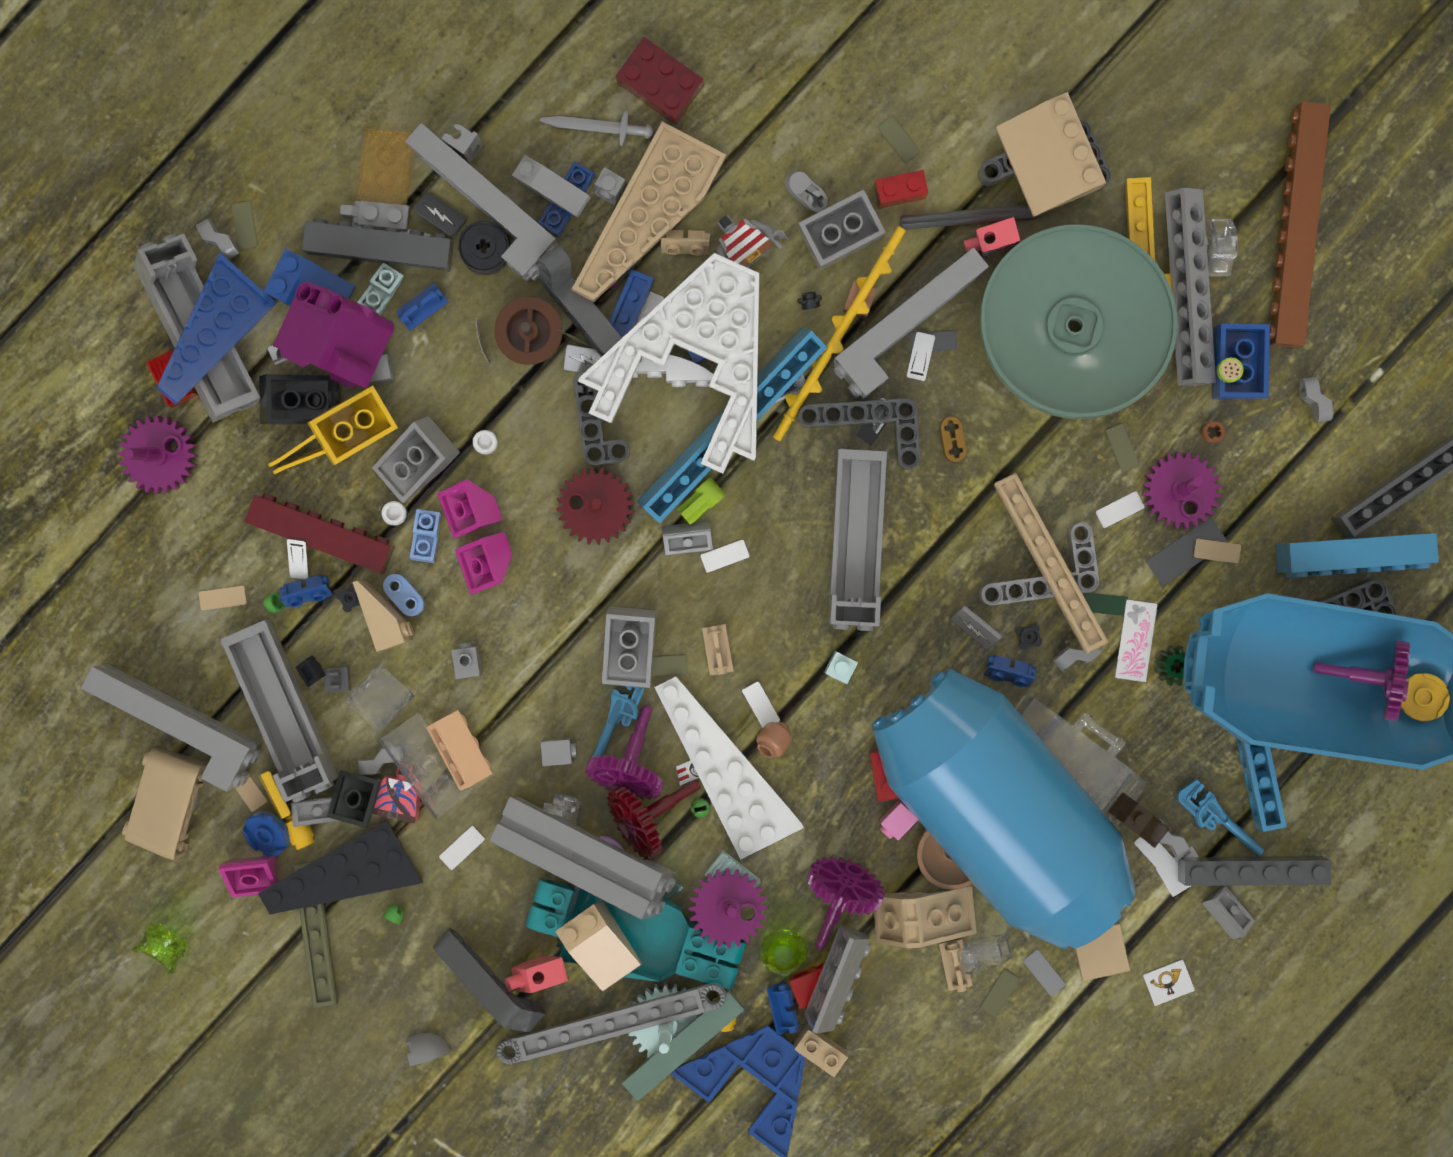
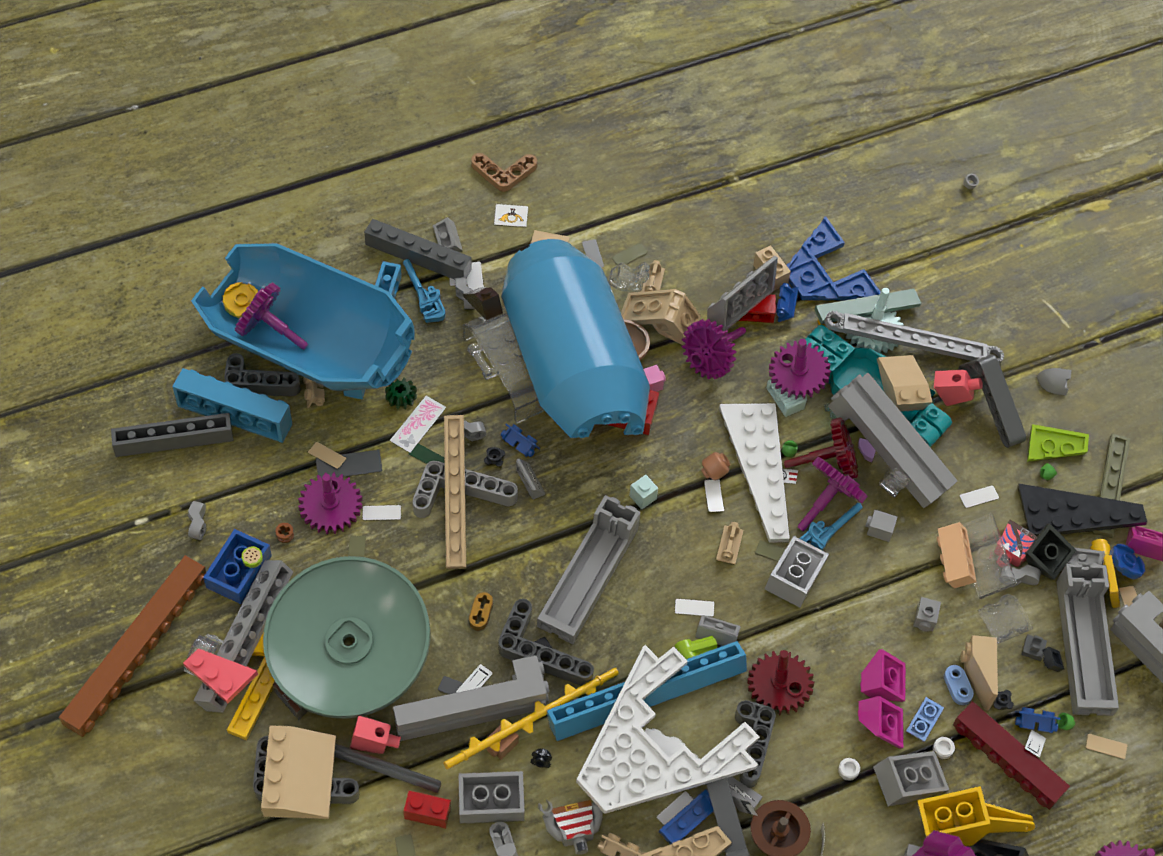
camera: 155 degrees left, 30 degrees down
clear neon green hair [759,929,808,978] -> none
none -> coral wing [183,648,258,703]
none -> medium nougat beam [471,153,537,192]
none -> lime wing [1027,424,1089,462]

